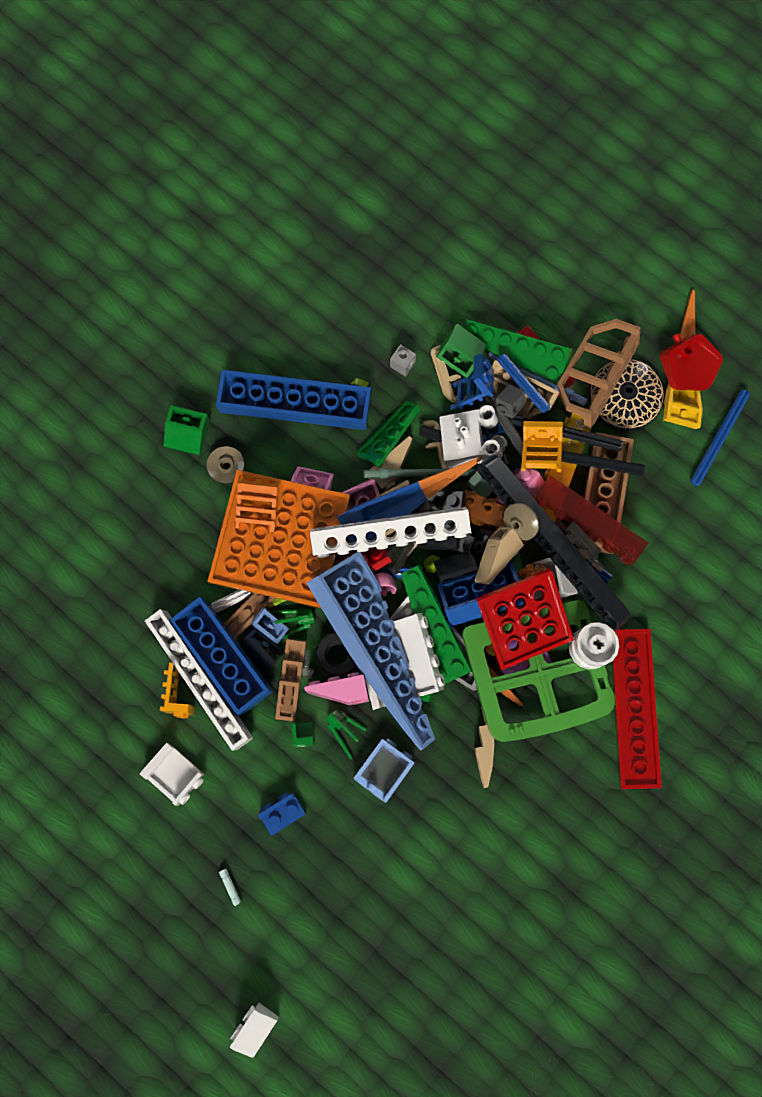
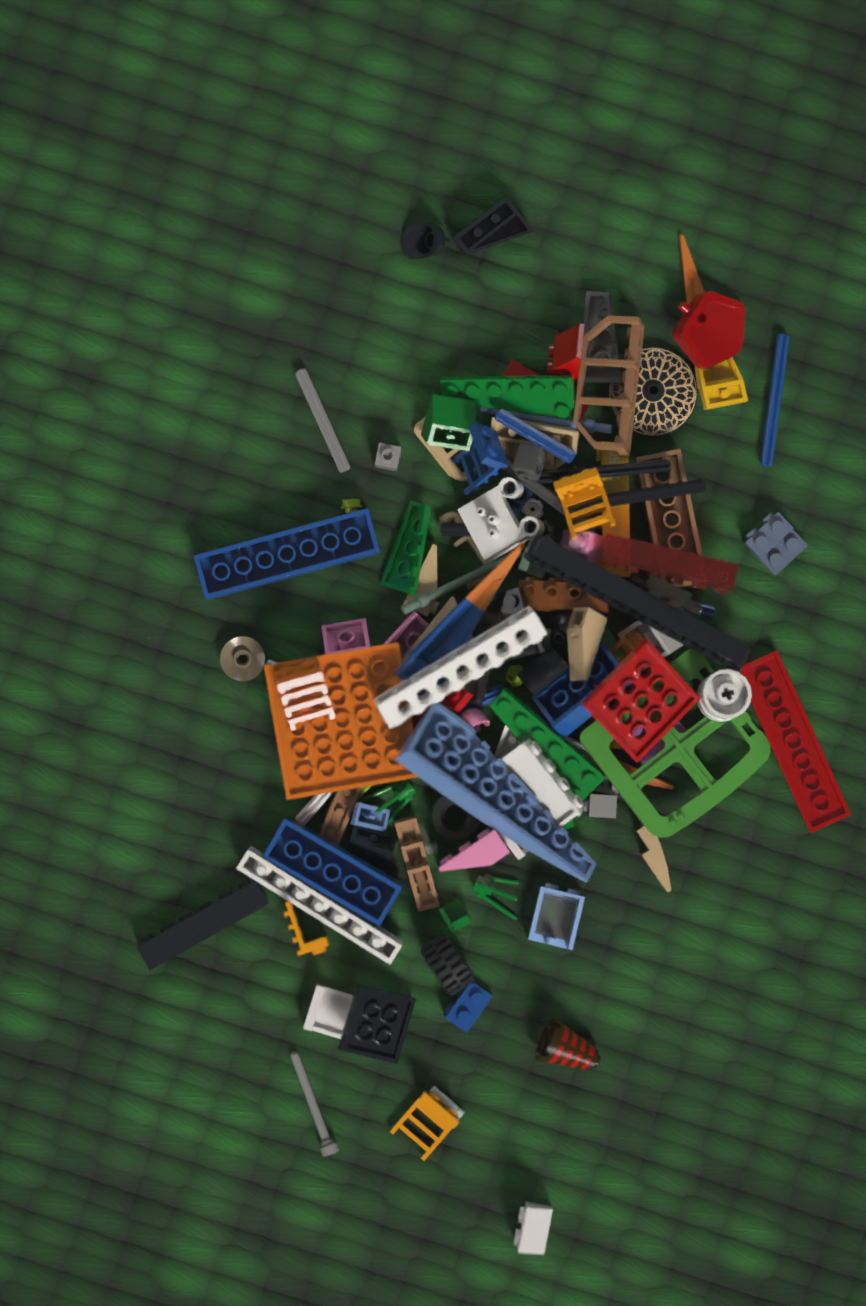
camera: 25 degrees left, 10 degrees up
green slope [164,405,210,456] -> none
dark tan dish [504,503,539,540] -> none
none -> black brick [137,879,270,970]
none -> light grey piece [290,1051,340,1157]
none -> light grey axle [295,368,350,473]
none -> black plate [338,984,416,1064]
none -> light orange plate [390,1090,459,1161]
none -> black piece [401,221,449,259]
none -> black tyre [420,934,475,996]
none -> black wedge [451,196,534,256]
none -> dark brown cone [535,1018,601,1071]
none -> red slope [546,324,584,387]
none -> dark grey wing [578,291,623,384]
none -> light grey brick [584,794,617,818]
none -> sand blue plate [744,512,808,576]

